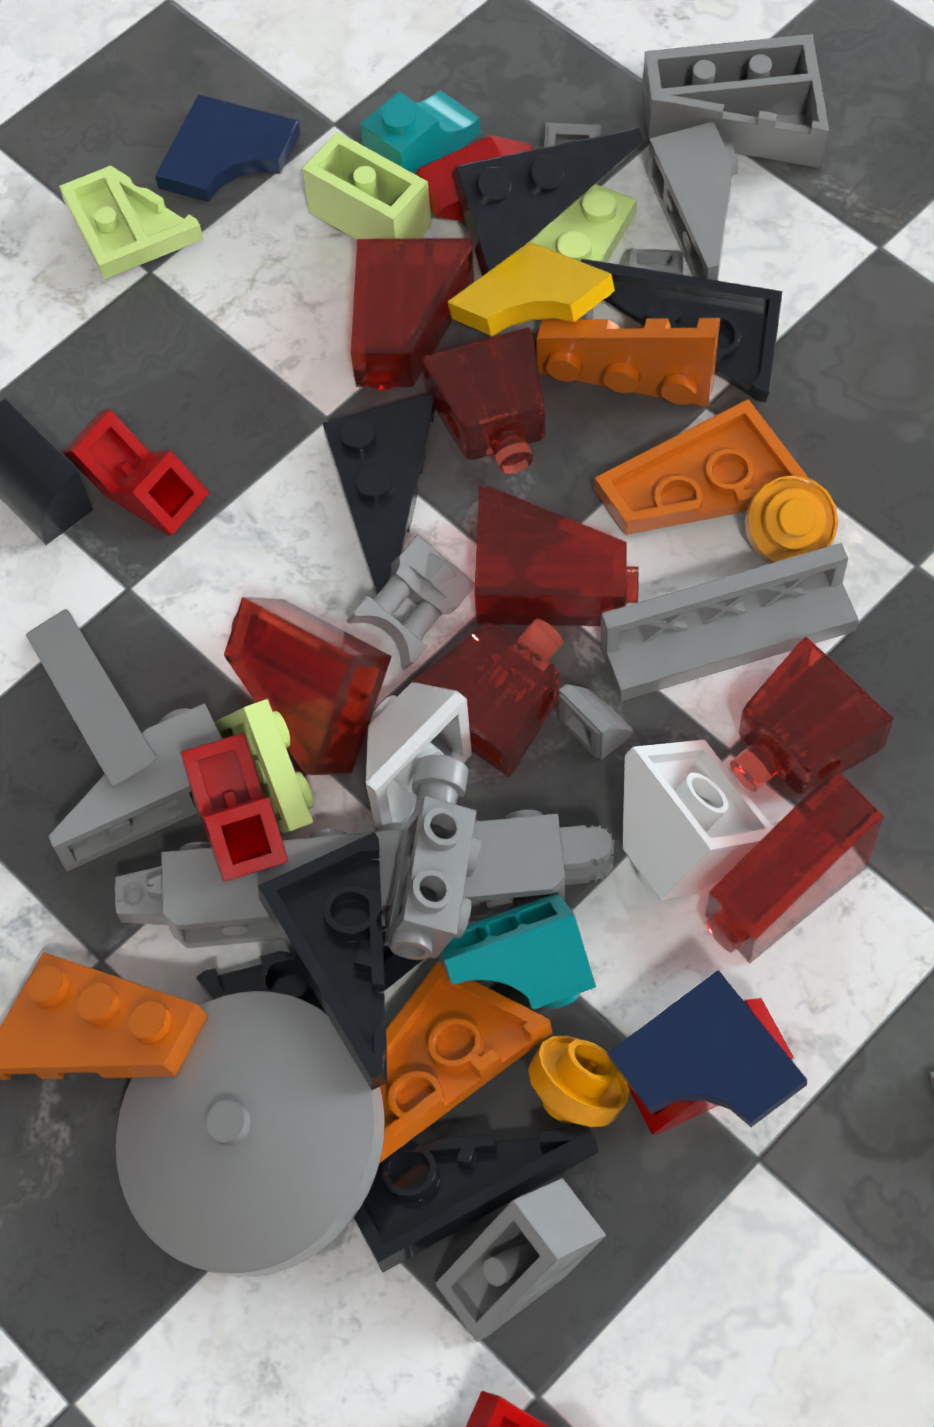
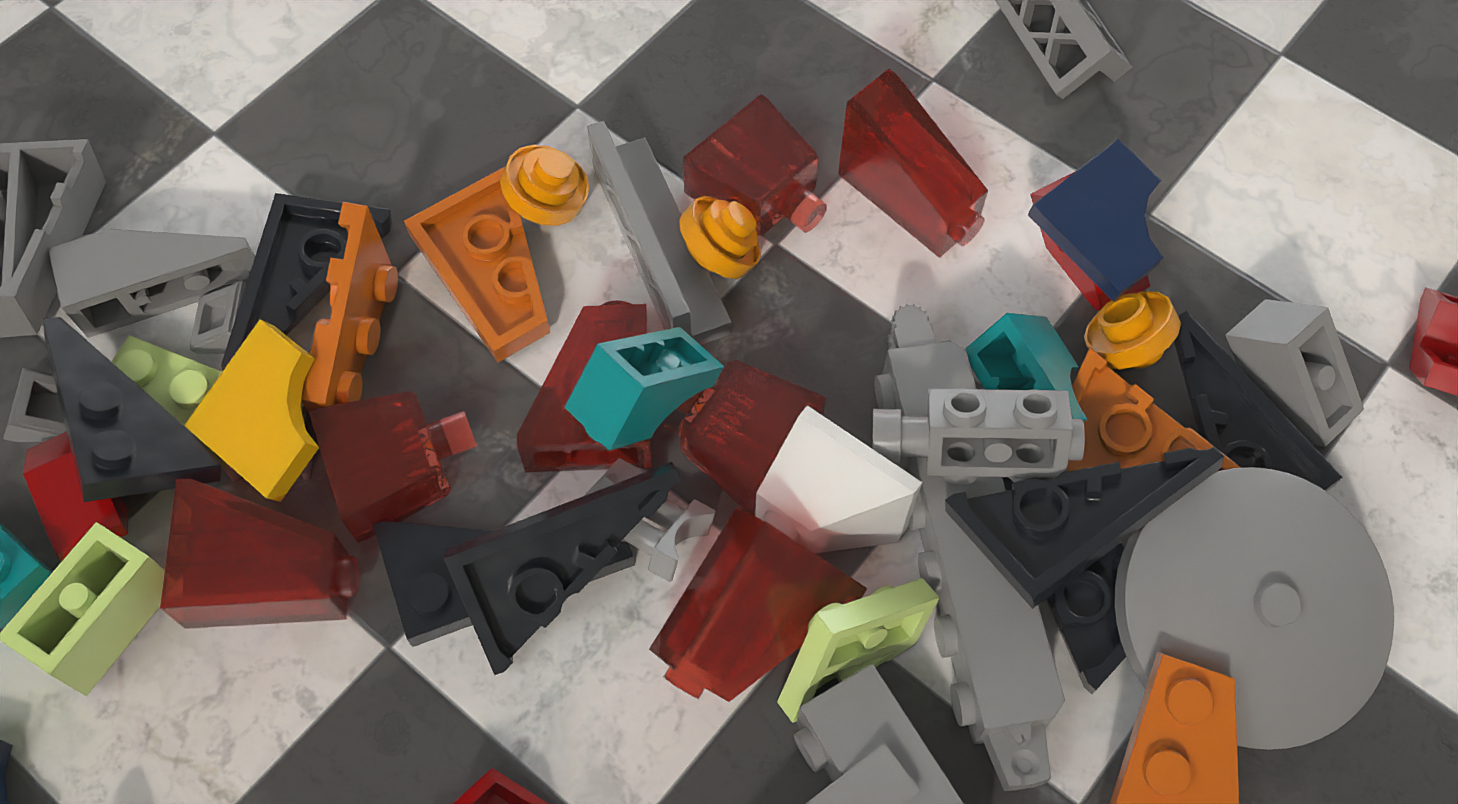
camera: 100 degrees left, 0 degrees up
red slope [179,733,289,882] -> none
light grey slope [559,684,633,761] -> none
white slope [623,739,781,901] -> none
none -> black wing [444,462,680,675]
none -> teal arch [564,327,724,451]
none -> light orange plate [679,196,761,279]

